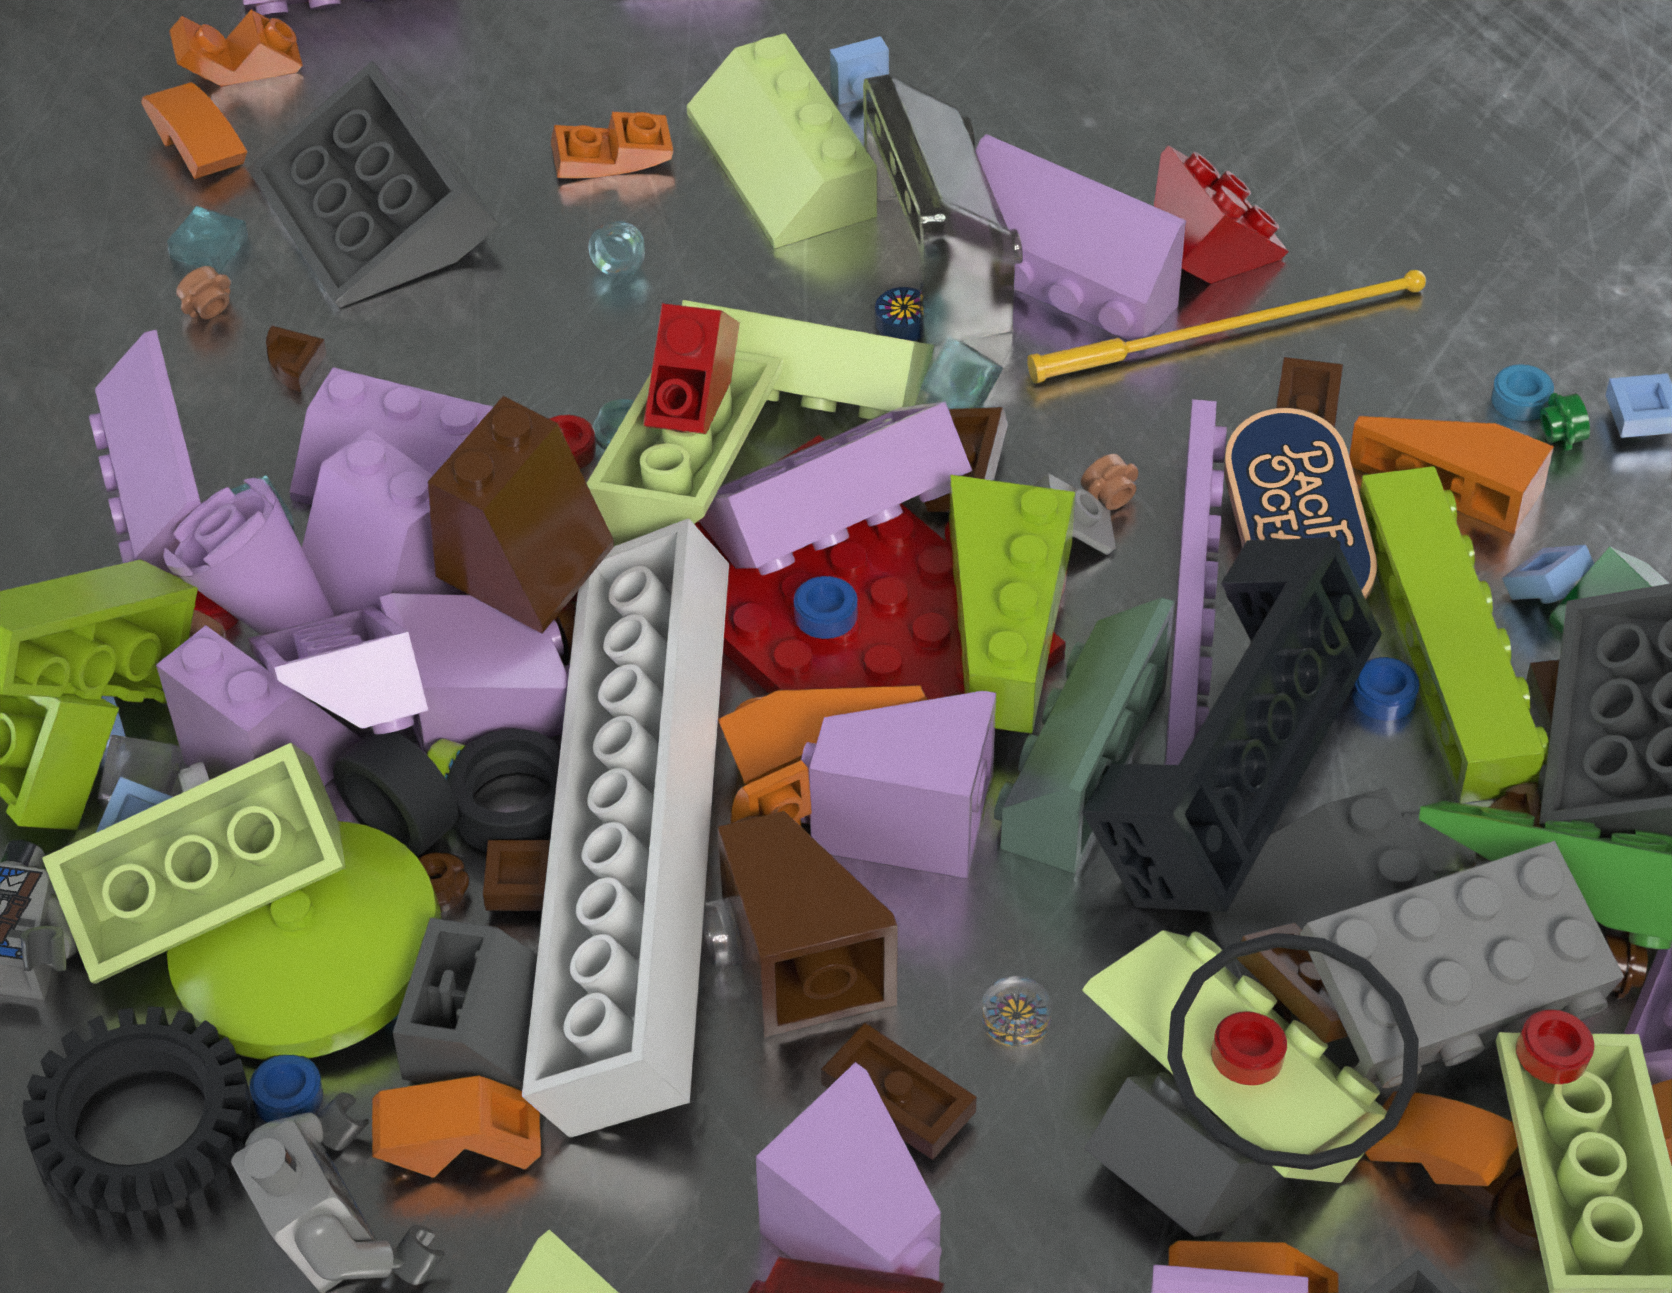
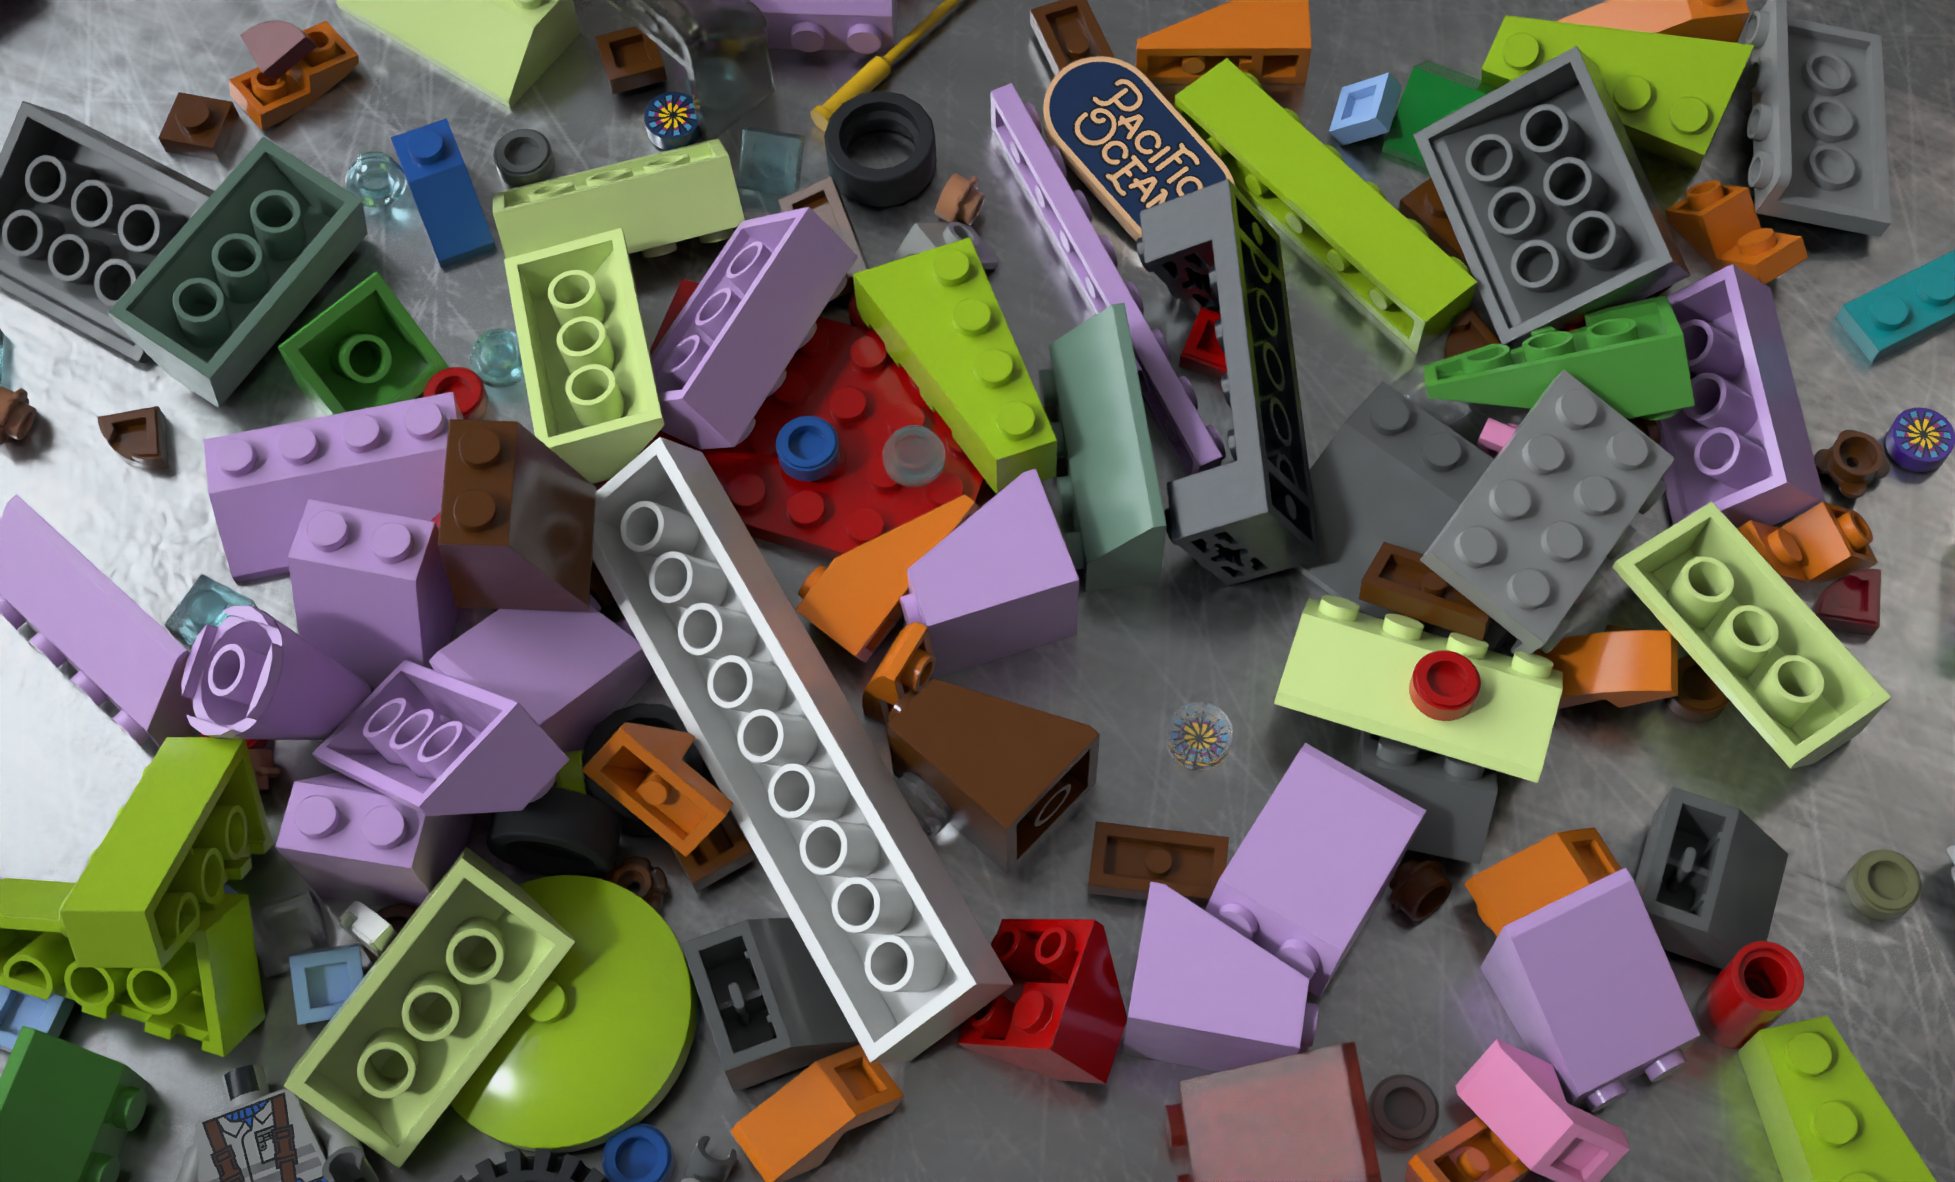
camera: 30 degrees left, 15 degrees up
red slope [643,303,740,435] -> none
black piece [1167,933,1419,1170] -> none
blue tile [1352,657,1419,721] -> none
red tile [1516,1009,1594,1085] -> none
none -> sand green slope [108,136,368,408]
none -> reddish brown plate [158,92,239,161]
none -> tile [240,20,318,82]
none -> bright green slope [278,272,450,416]
none -> blue slope [391,118,497,268]
none -> dark grey tile [493,129,555,188]
none -> orange slope [582,722,733,857]
none -> reddish brown plate [595,22,667,94]
none -> black tyre [824,91,937,207]
none -> clear light blue plate [882,425,945,487]
none -> red slope [957,919,1127,1084]
none -> lavender slope [1205,743,1427,997]
none -> reddish brown plate [1389,859,1452,922]

